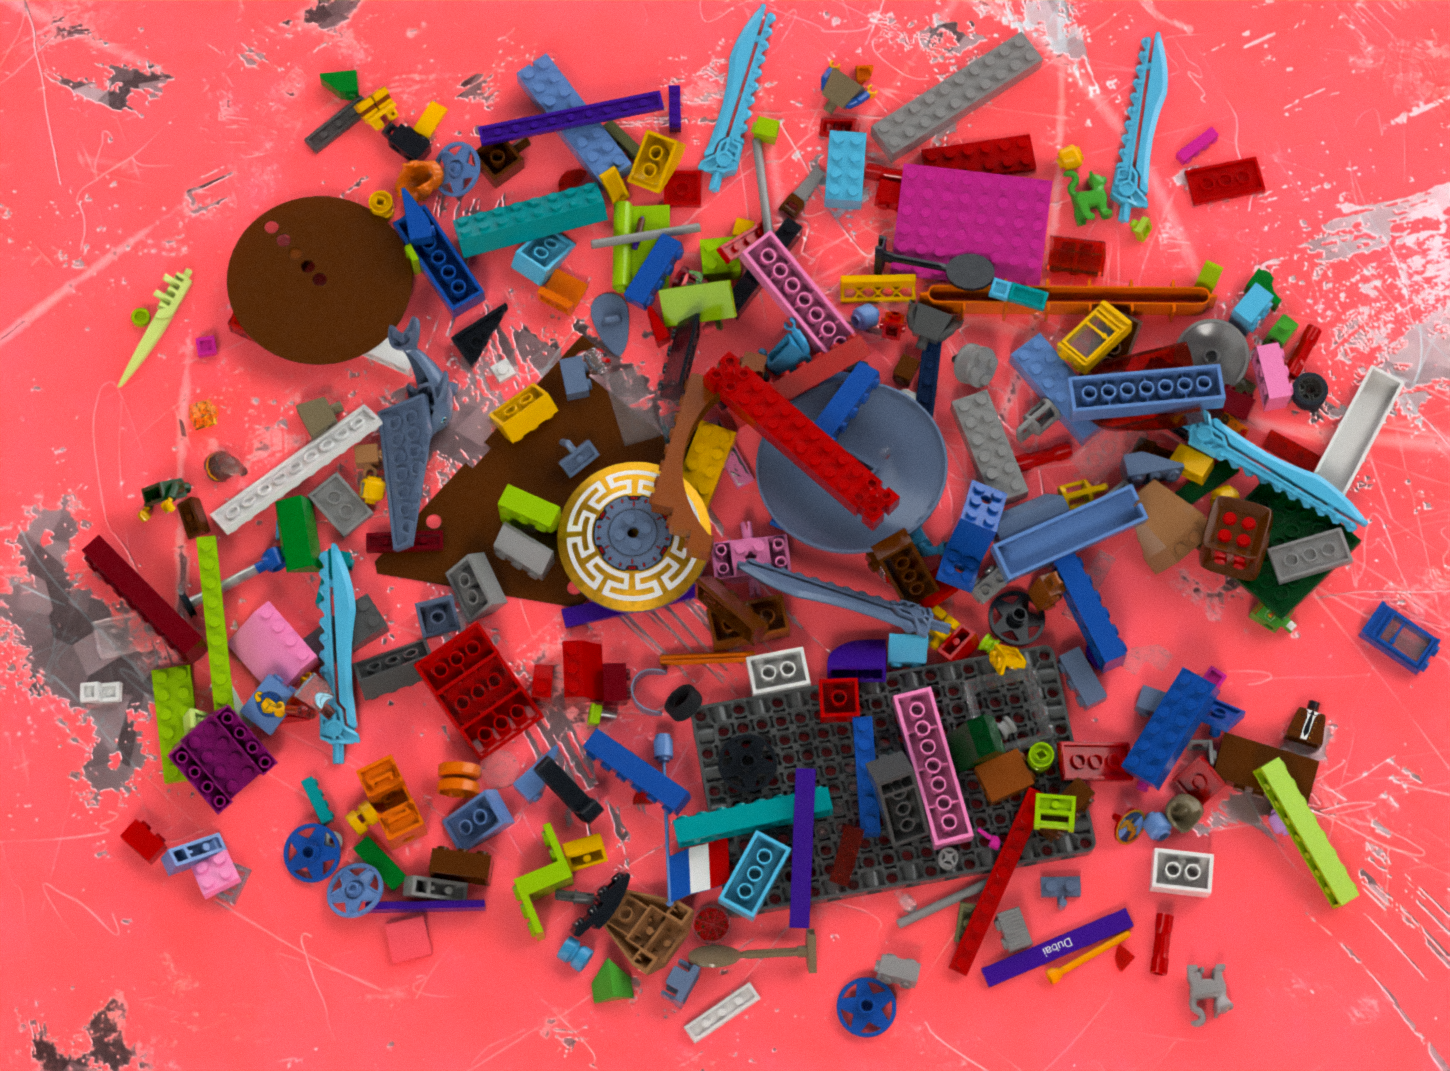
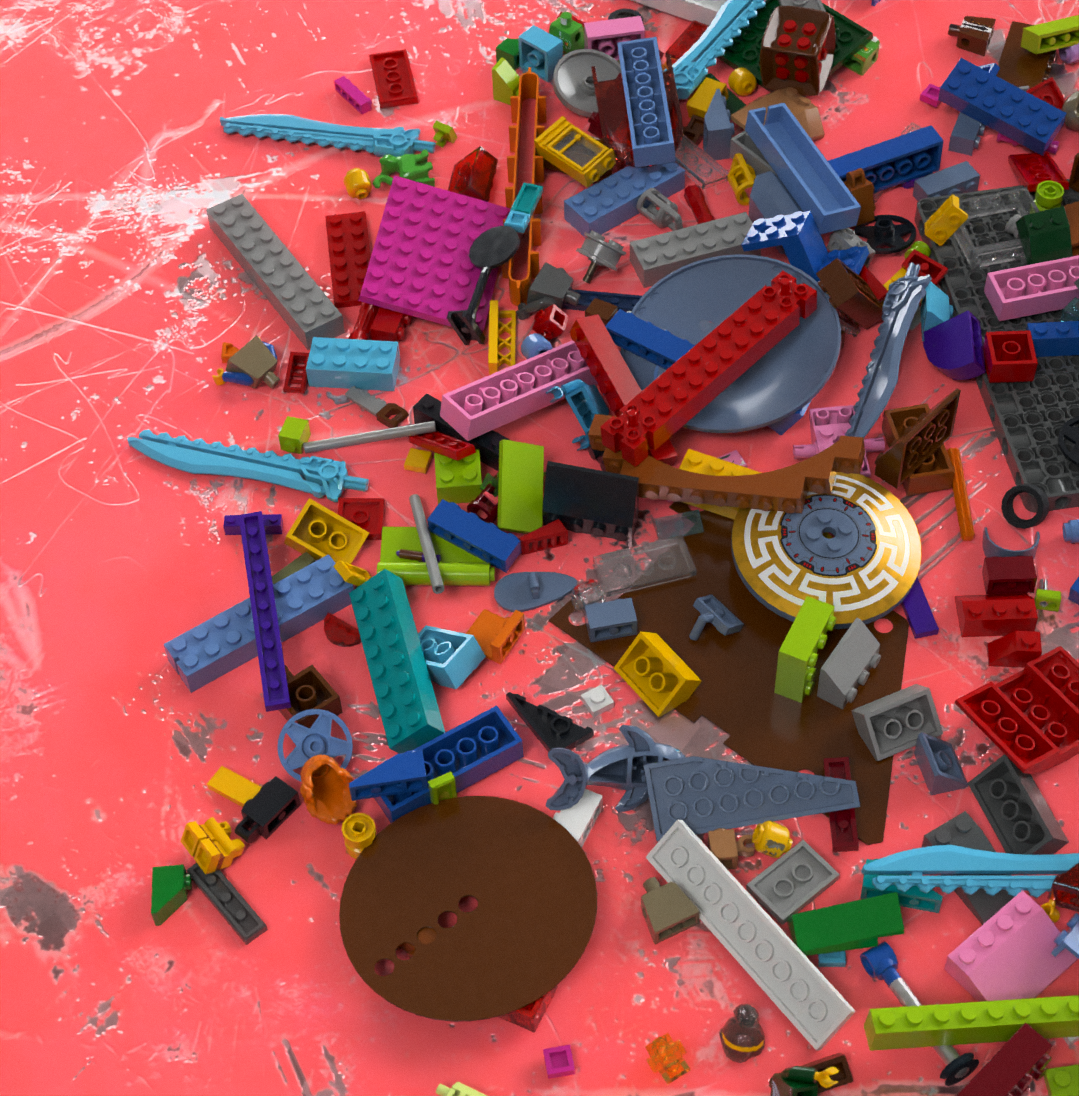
camera: 85 degrees left, 20 degrees down
white brick [745,646,811,696] -> none

